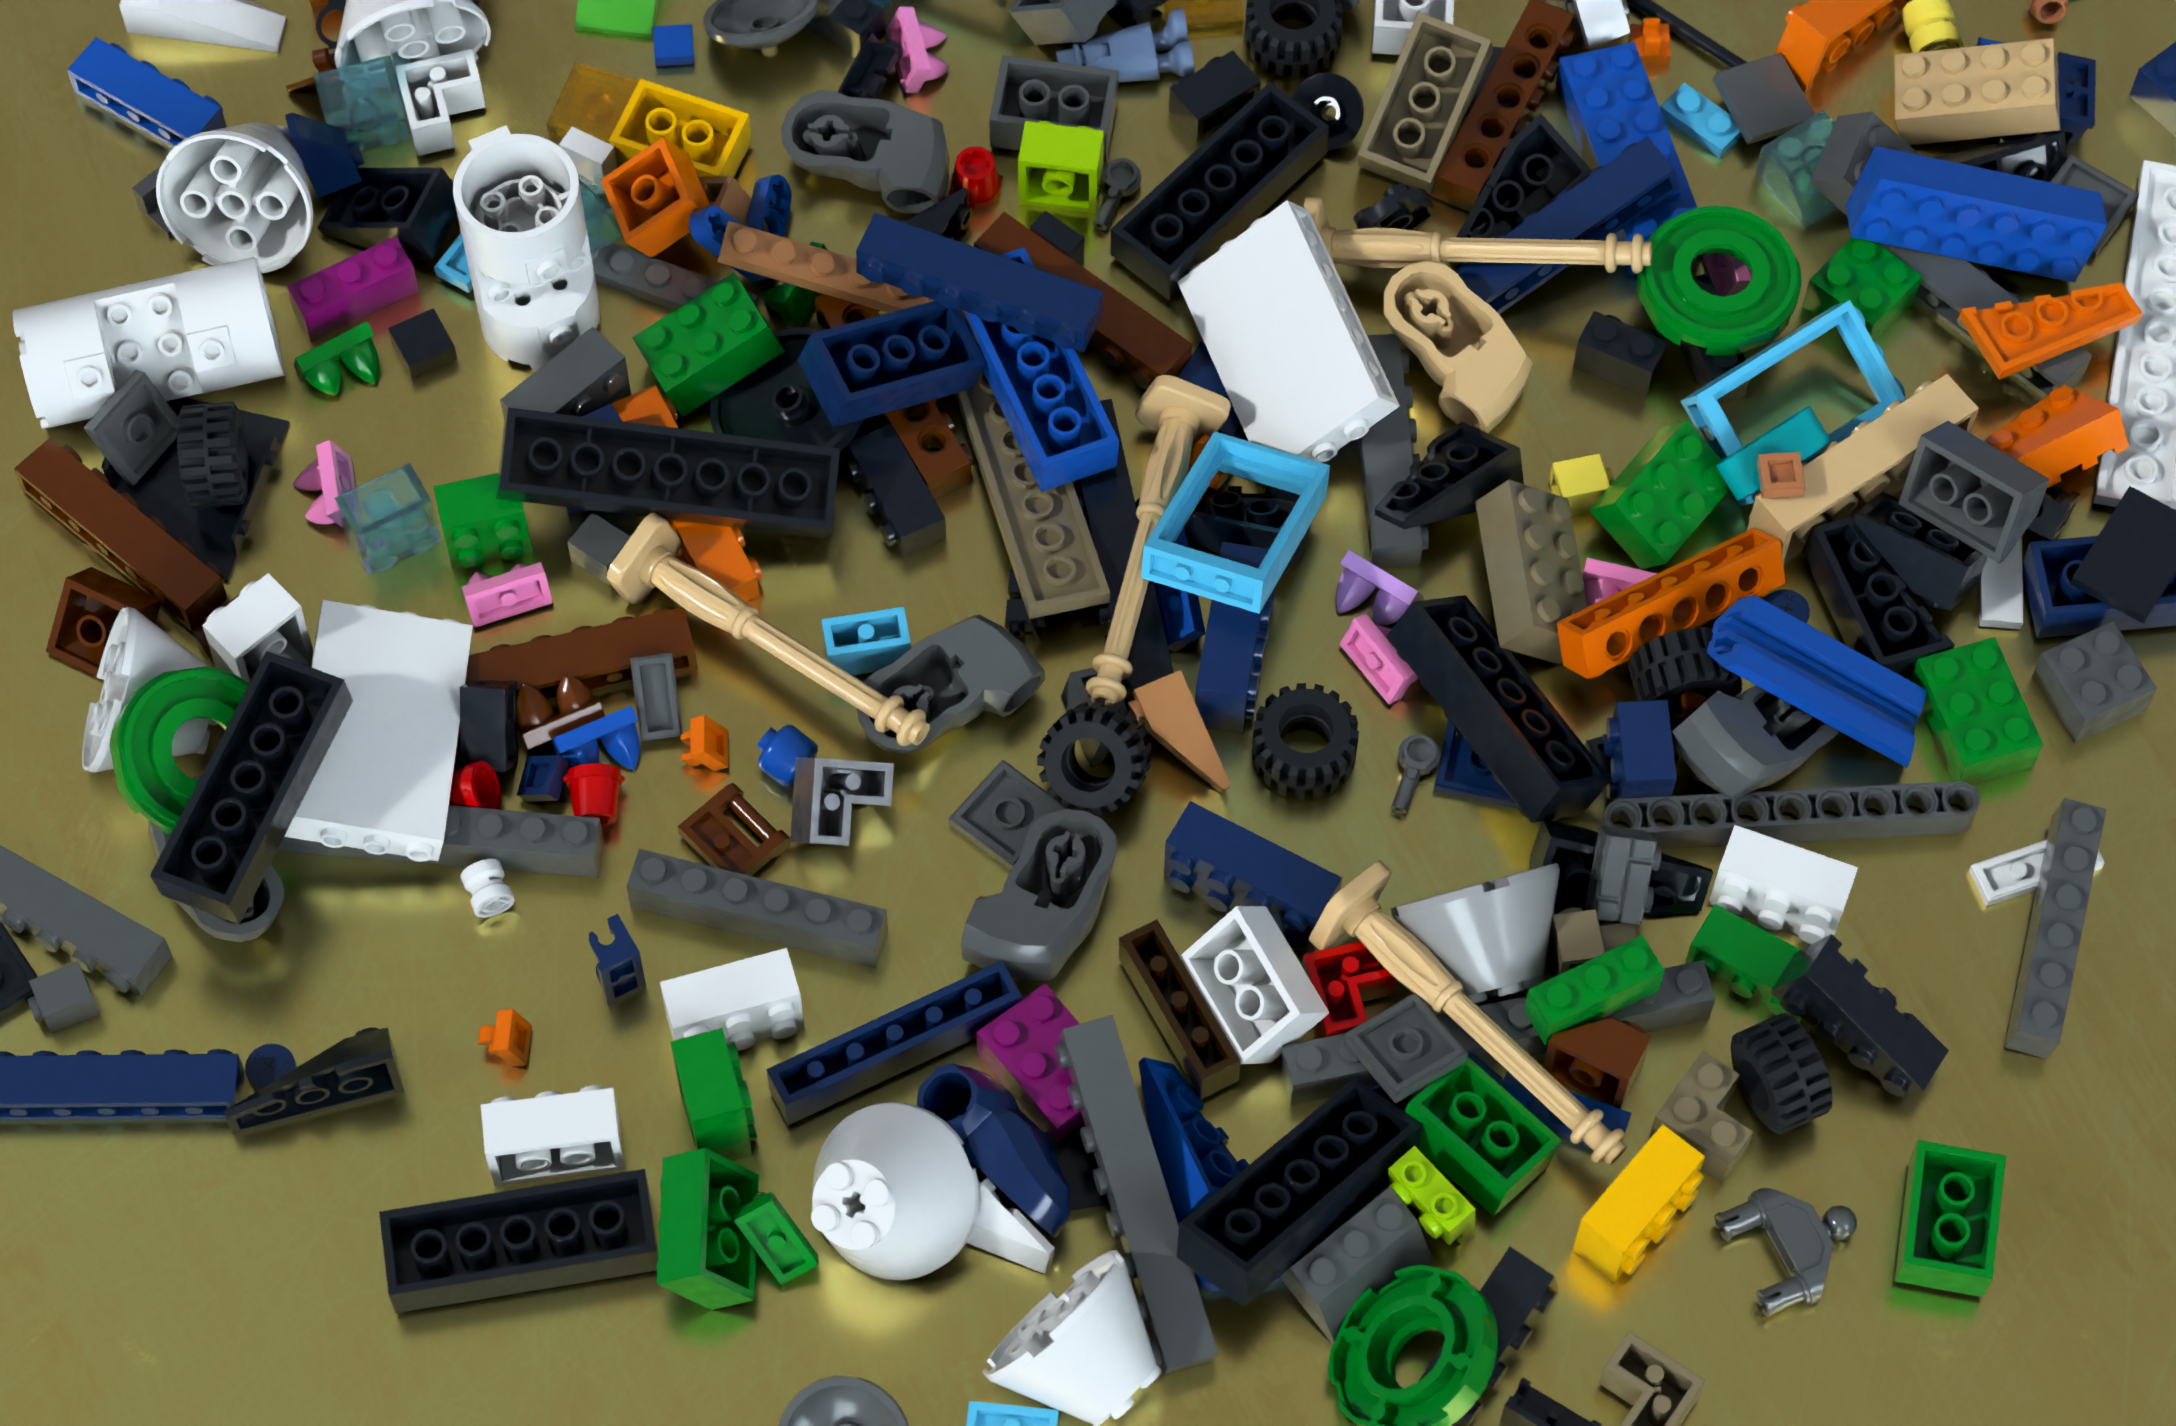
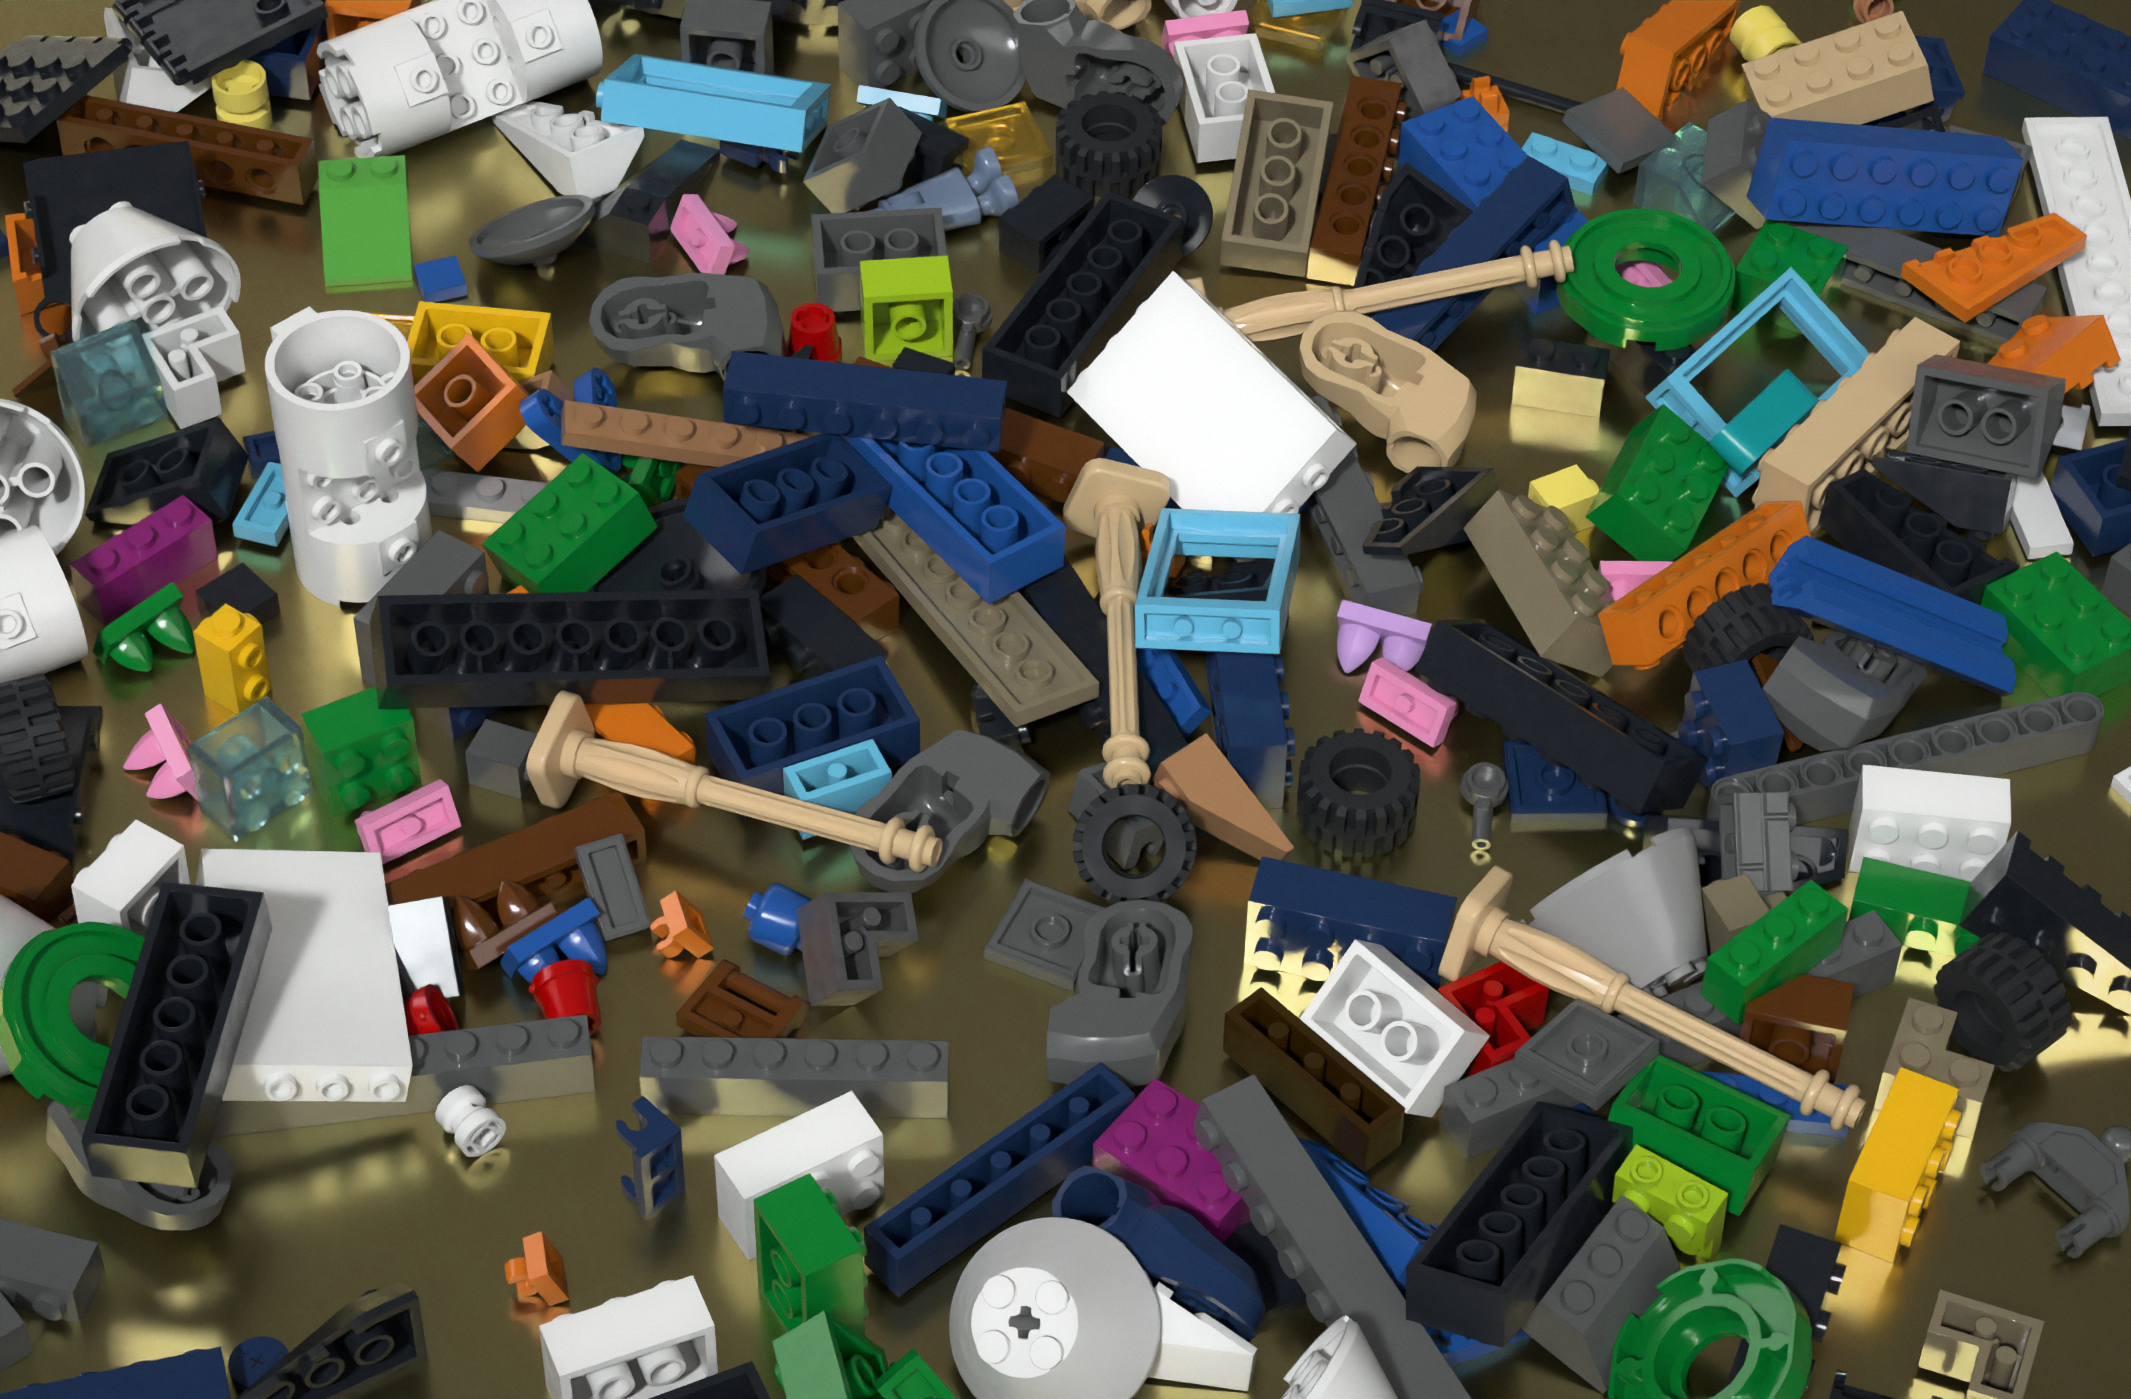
camera: 15 degrees left, 15 degrees down
dark blue slope [285,112,365,197] -> none
dark blue plate [517,755,569,802] -> none
black hinge [838,32,901,99] -> none
black plate [1353,184,1434,231] -> none
nougat plate [1756,452,1805,498] -> none
none -> yellow brick [193,604,272,716]
none -> dark blue brick [705,655,920,818]

